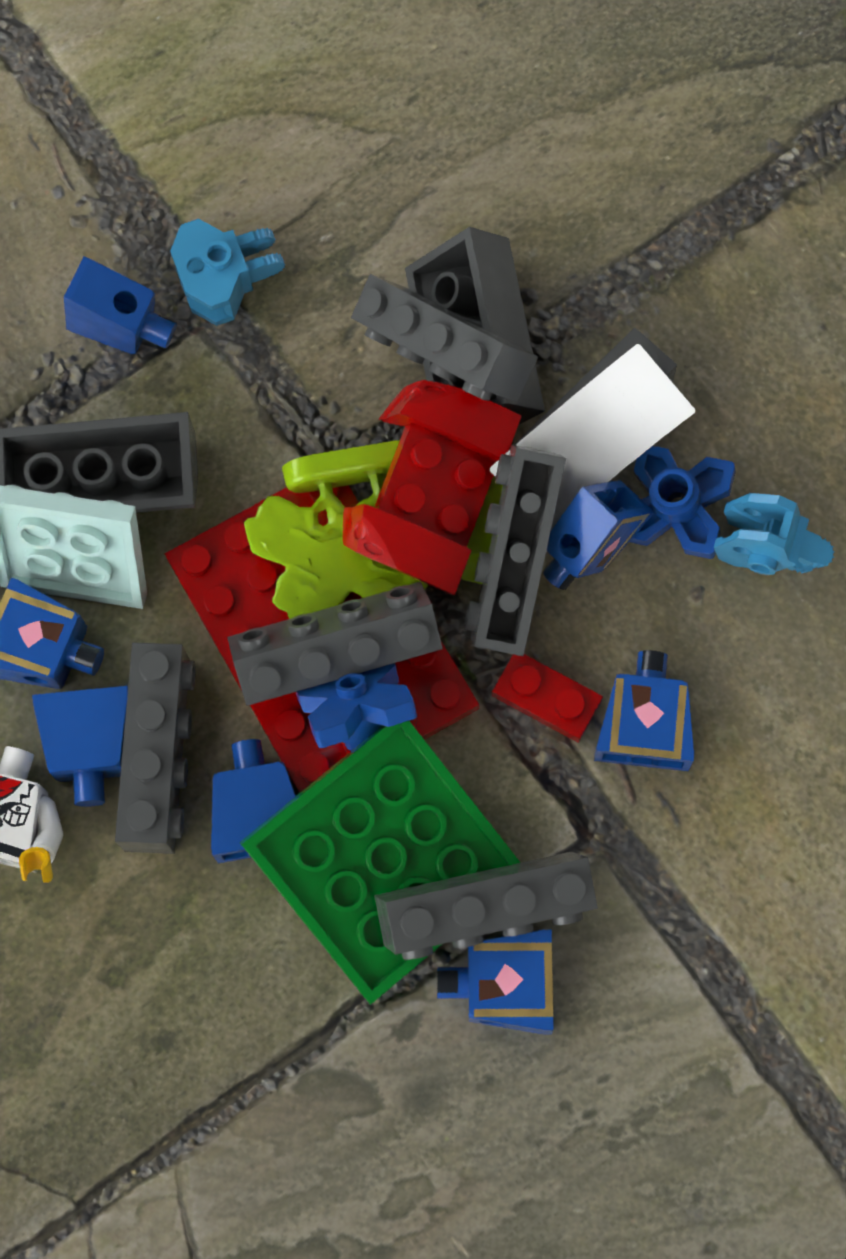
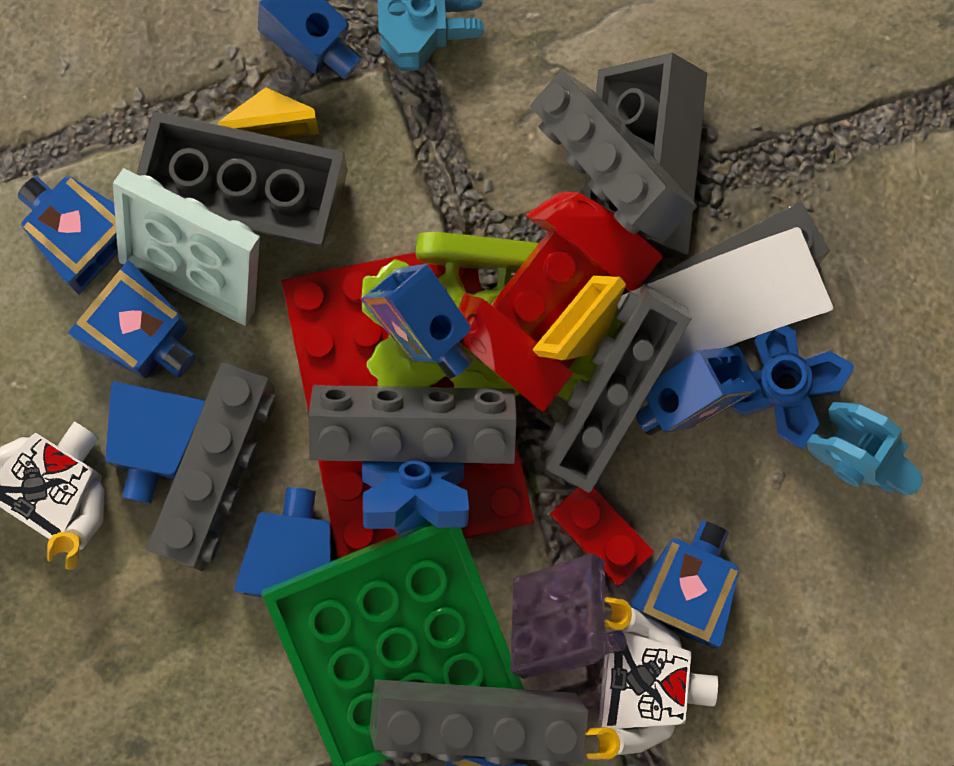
camera: 10 degrees right, 5 degrees up
none -> yellow slope [218,87,319,139]
none -> blue torso [360,264,473,379]
none -> clear purple plate [510,553,627,679]
none -> yellow slope [532,276,626,360]
none -> torso [586,597,718,760]

